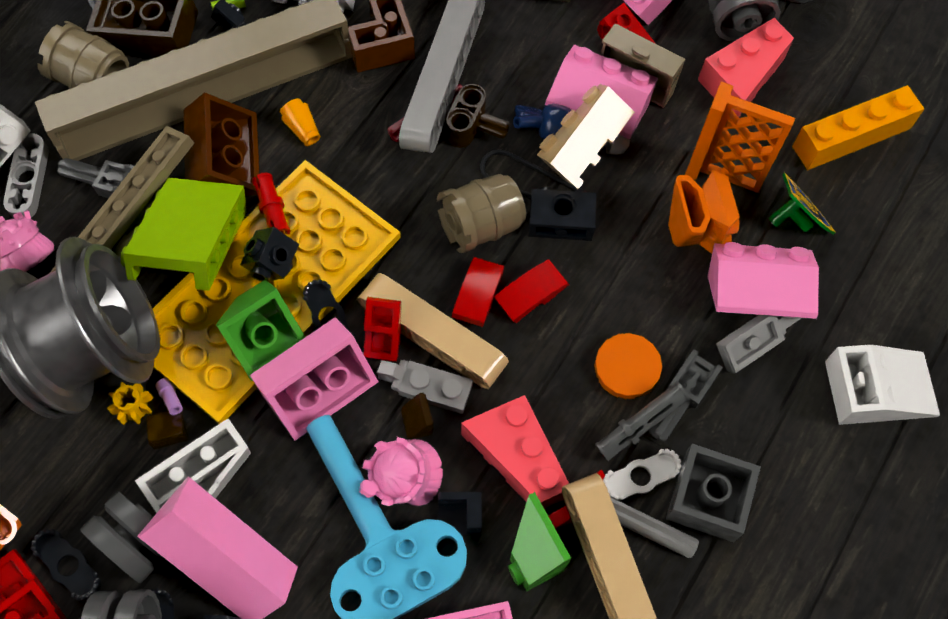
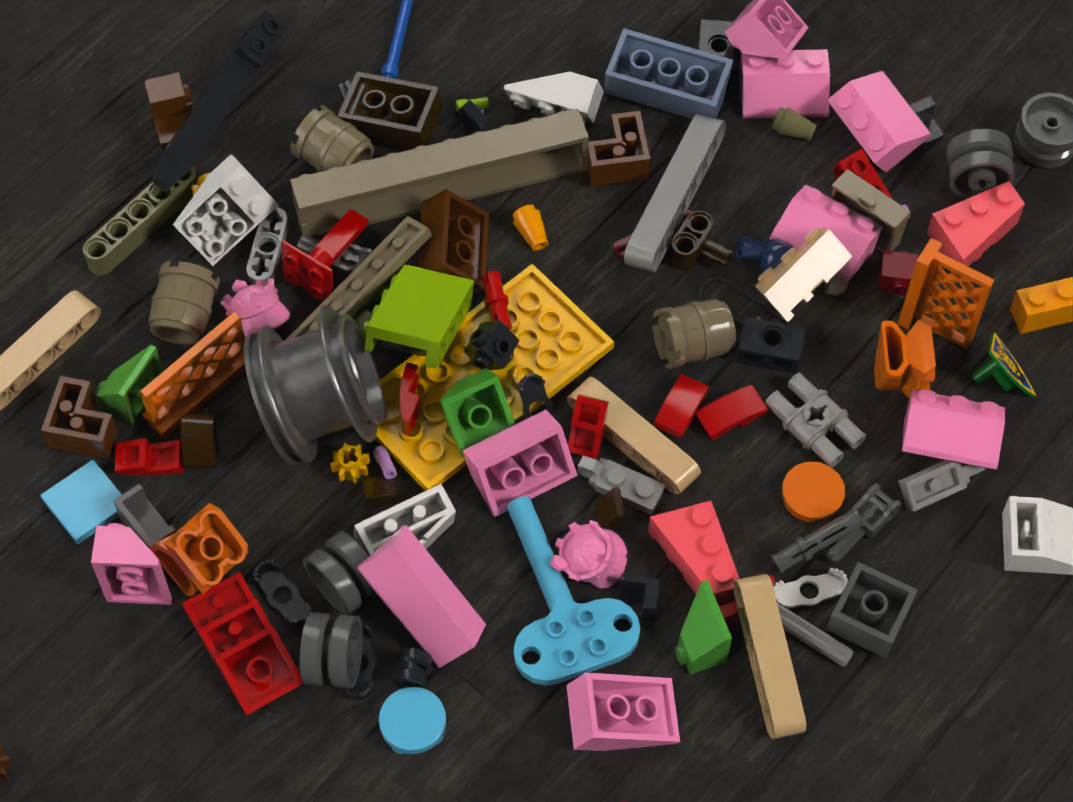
camera: 10 degrees right, 5 degrees down
none -> red piece [281,209,368,301]
none -> red slope [400,362,421,436]
none -> light grey pin [765,372,866,468]
none -> dark red brick [877,250,920,296]

